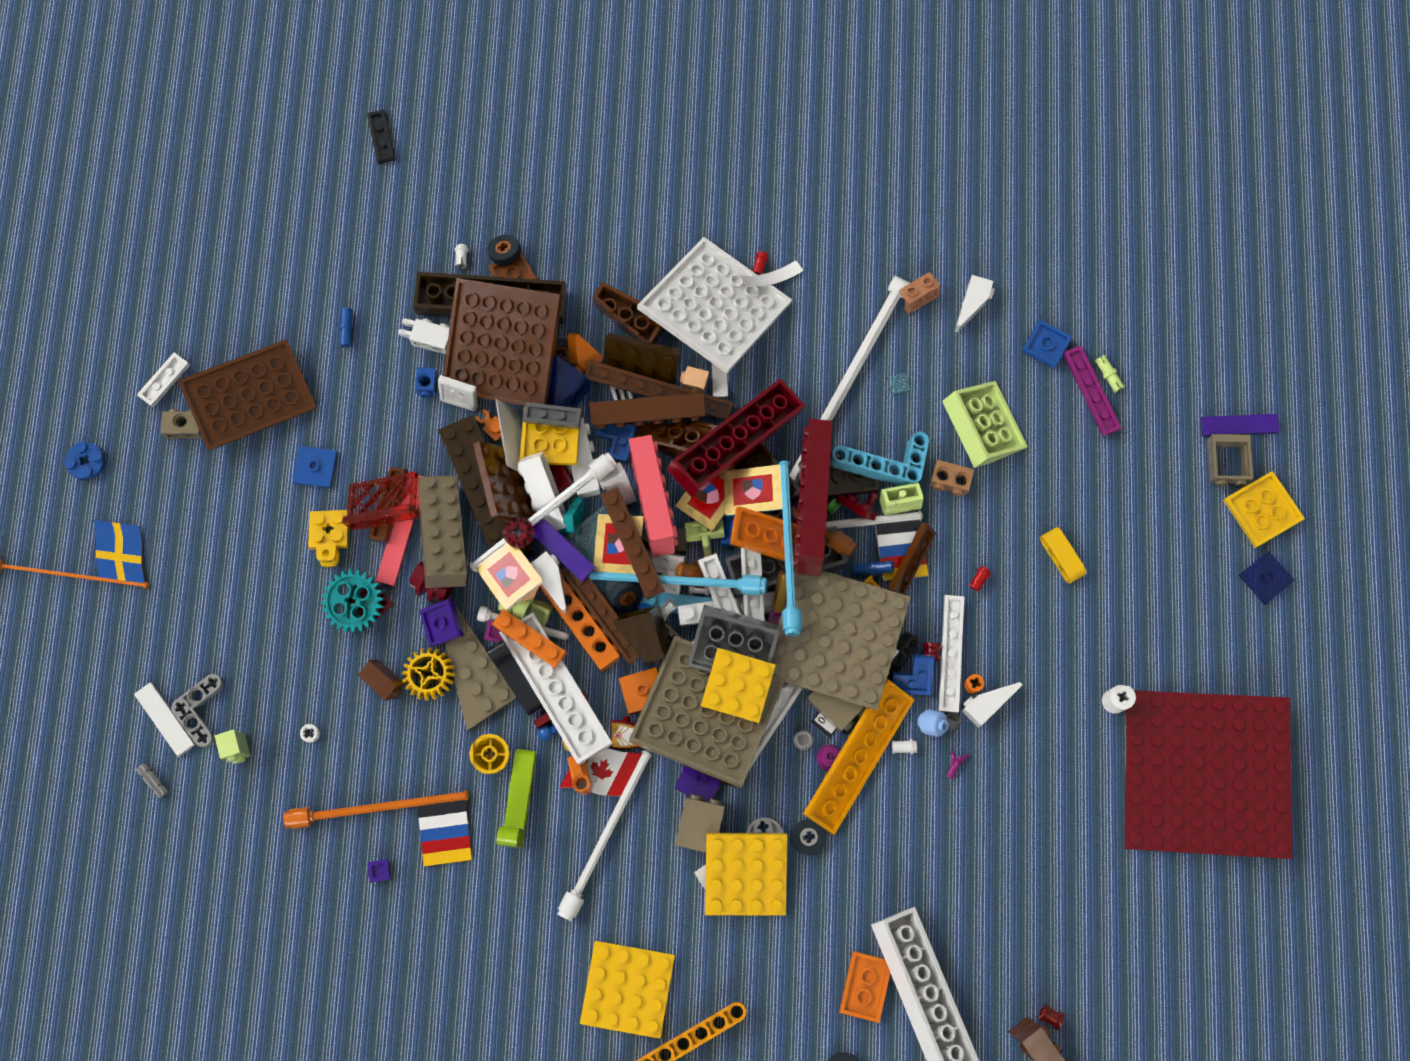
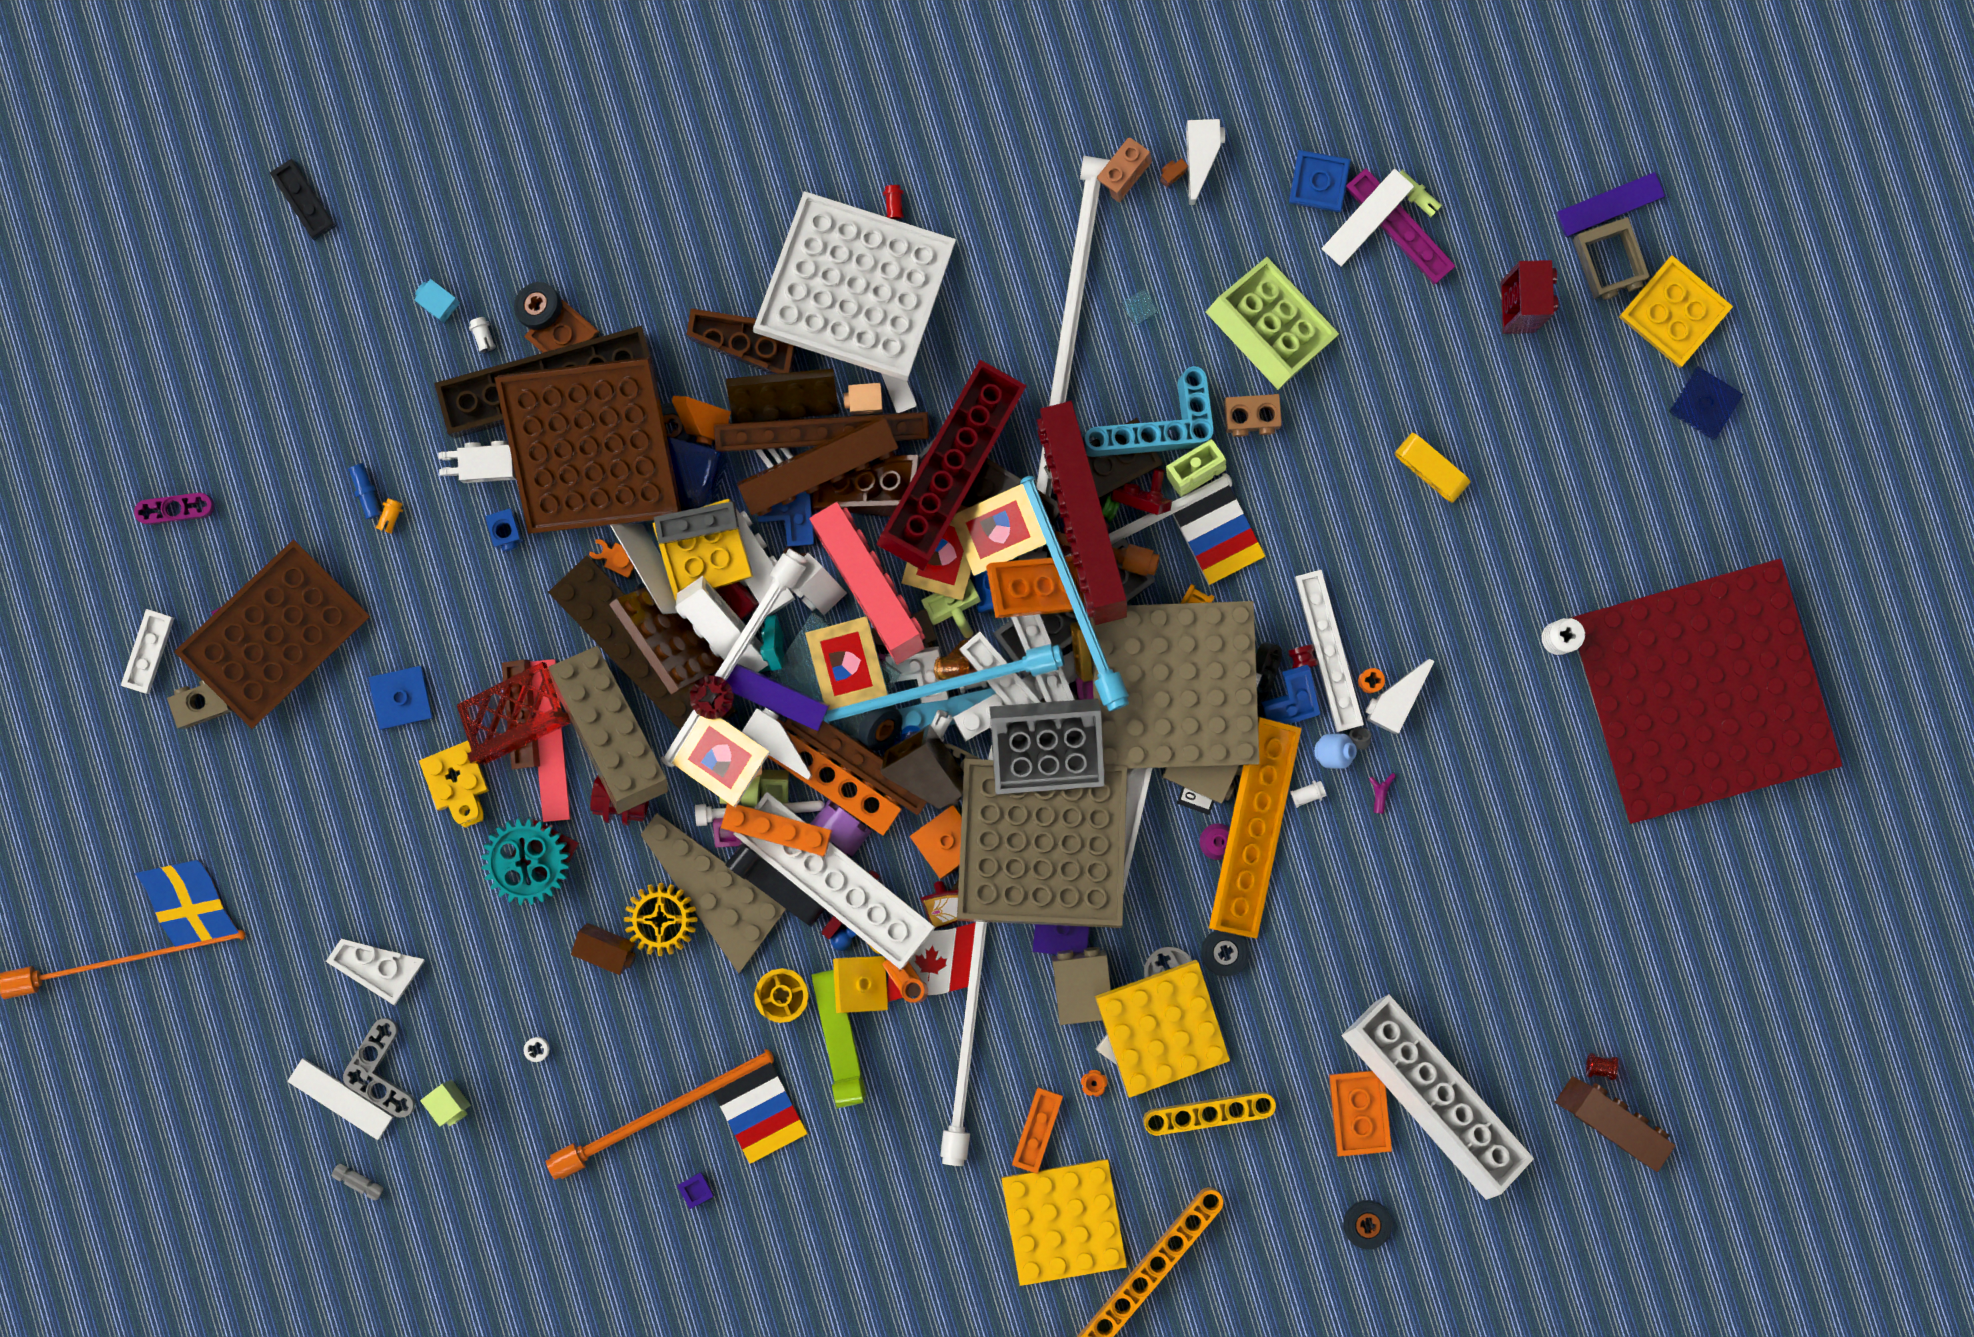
camera: 20 degrees left, 10 degrees up
blue plate [64,441,106,480] -> none
dark purple plate [419,598,464,647] -> none
white tile [438,375,478,411] -> none
reddish brown plate [600,487,665,600] -> none
yellow plate [701,648,776,723] -> none
white sticker [738,261,803,287] -> none
light grey plate [793,730,813,750] -> none
blue pin [854,561,894,576] -> none
reddish brown plate [888,522,936,595] -> none
red pin [968,566,991,592] -> none
none -> magenta beam [134,493,215,525]
none -> white wing [326,939,425,1006]
none -> light orange pin [375,498,403,534]
none -> medium azure brick [414,279,460,323]
none -> medium lavender cylinder [810,799,872,857]
none -> yellow plate [833,956,888,1013]
none -> orange plate [1012,1087,1063,1174]
none -> orange plate [1081,1070,1108,1097]
none -> yellow beam [1143,1092,1276,1136]
none -> dark orange plate [1160,158,1188,189]
none -> white tile [1322,168,1415,267]
none -> dark red brick [1500,260,1558,334]

